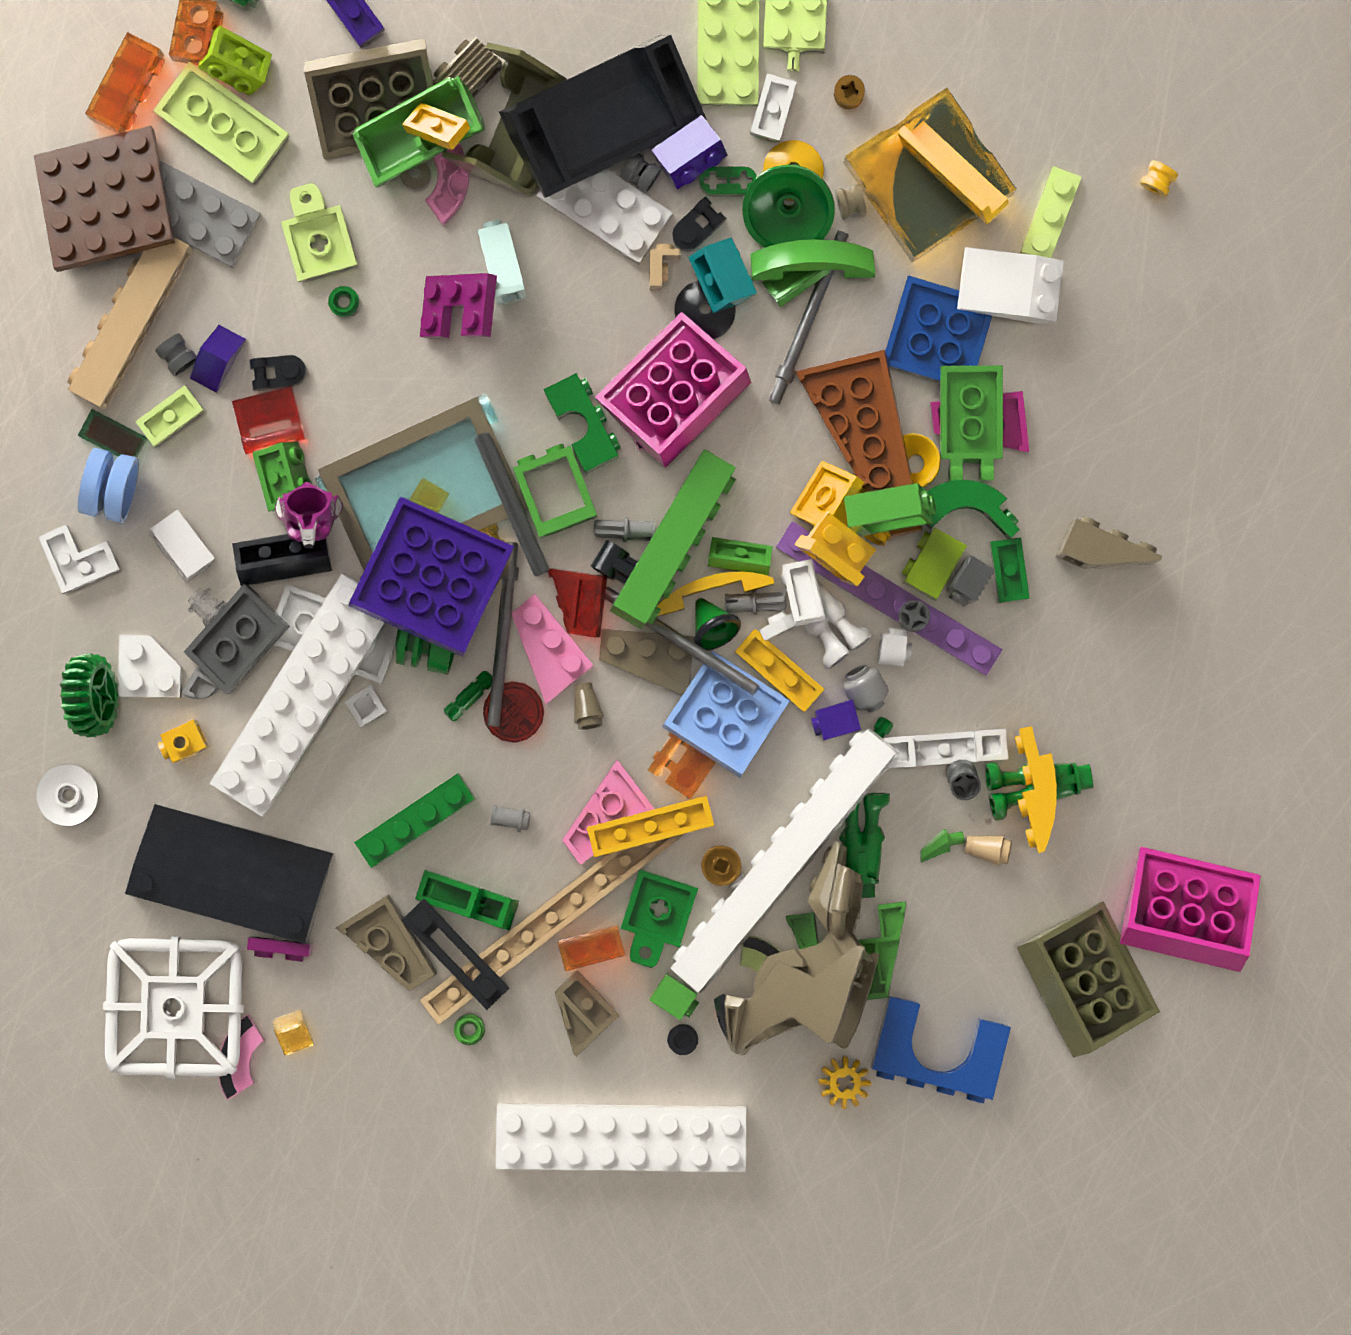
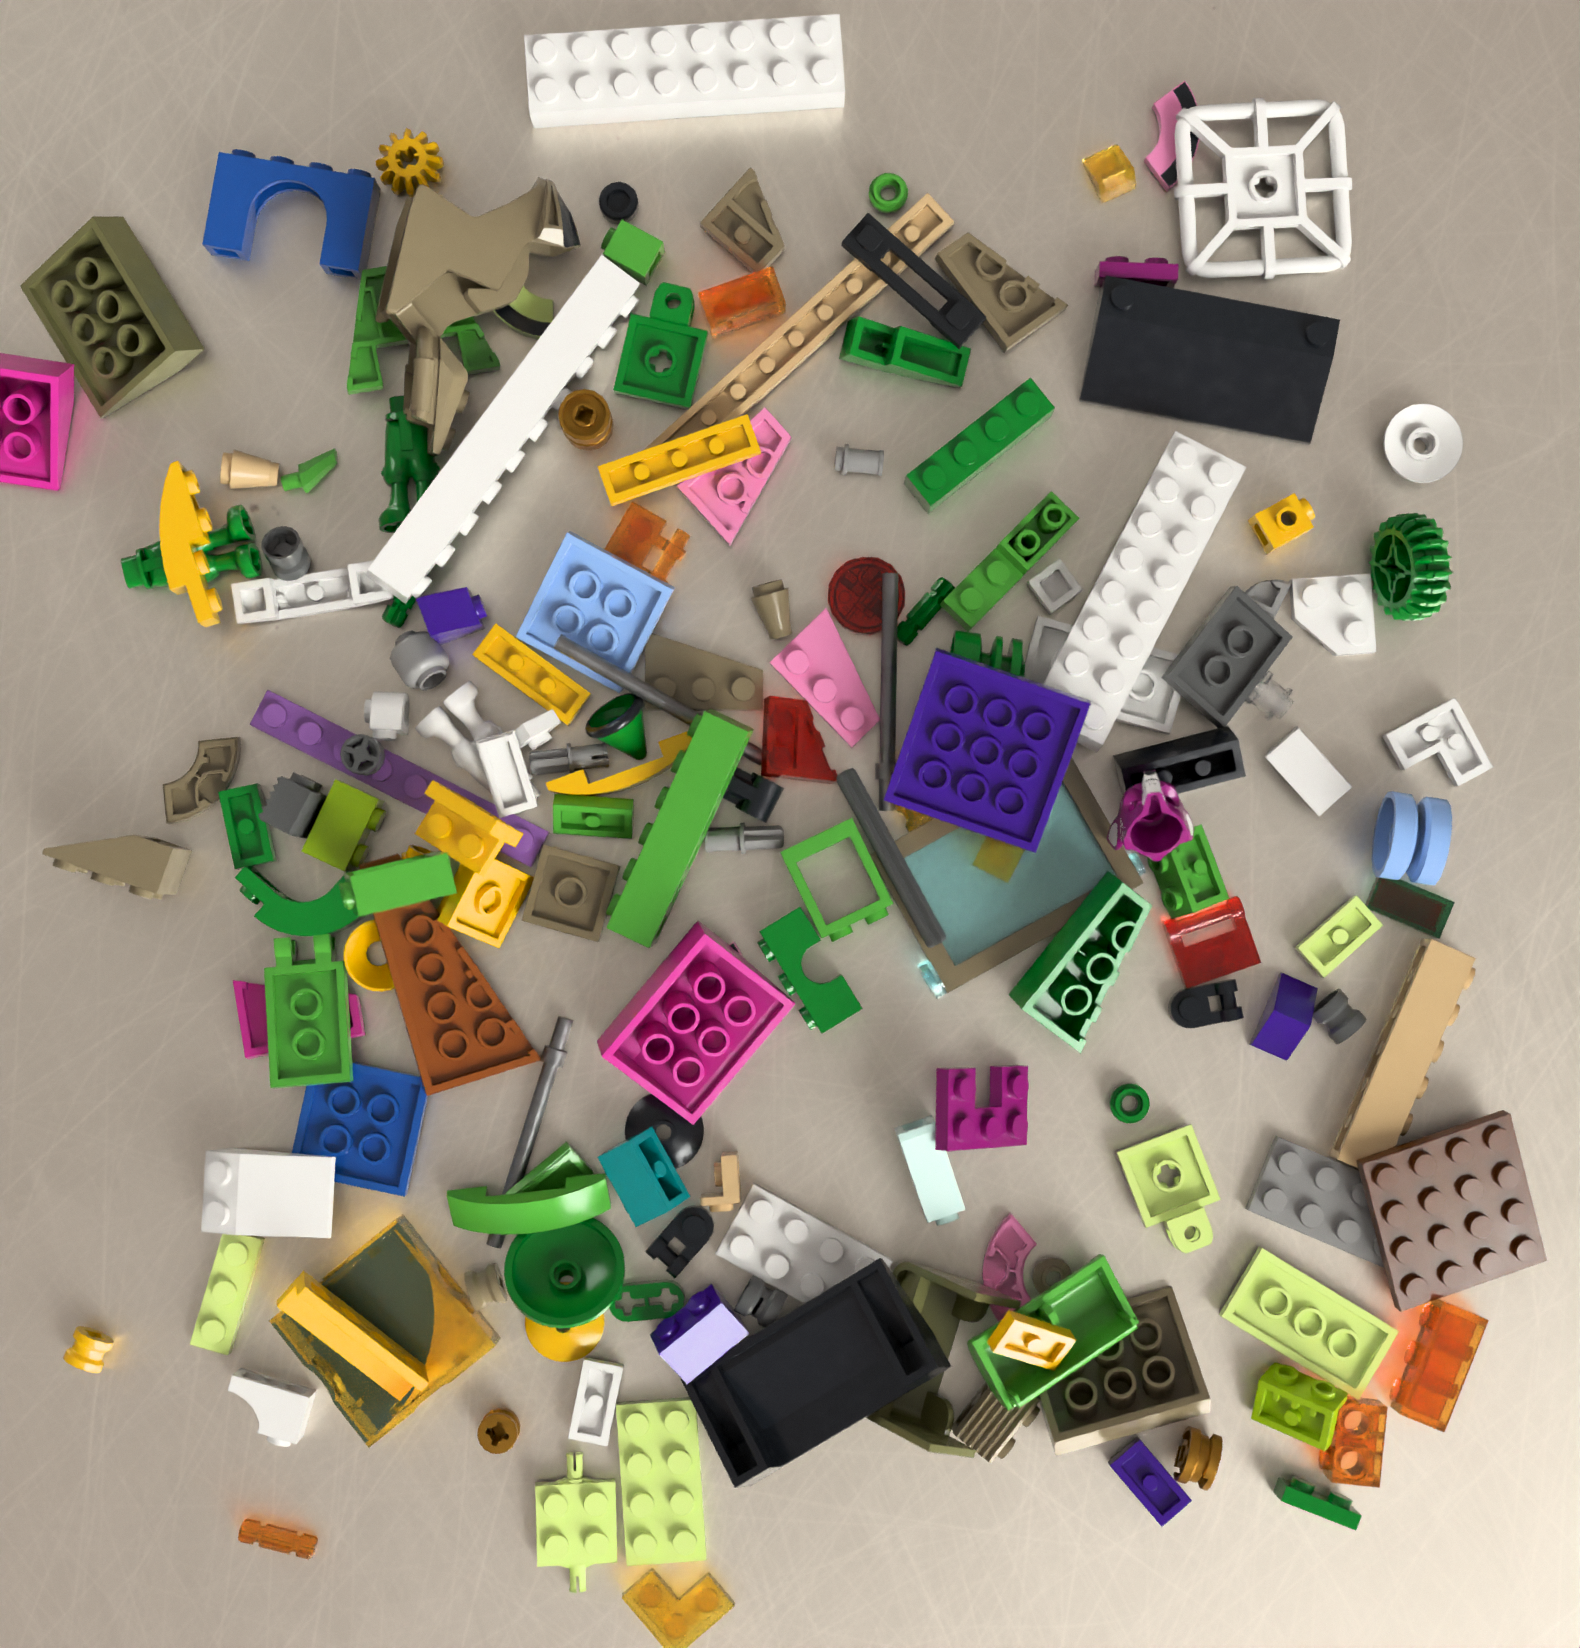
camera: 170 degrees right, 0 degrees up
none -> dark tan tile [163,737,241,824]
none -> white arch [228,1368,317,1447]
none -> clear orange axle [238,1519,318,1559]
none -> dark tan plate [522,844,620,942]
none -> bright green slope [940,491,1079,632]
none -> green wedge [1008,871,1152,1053]
none -> pearl gold wheel [1173,1426,1223,1491]

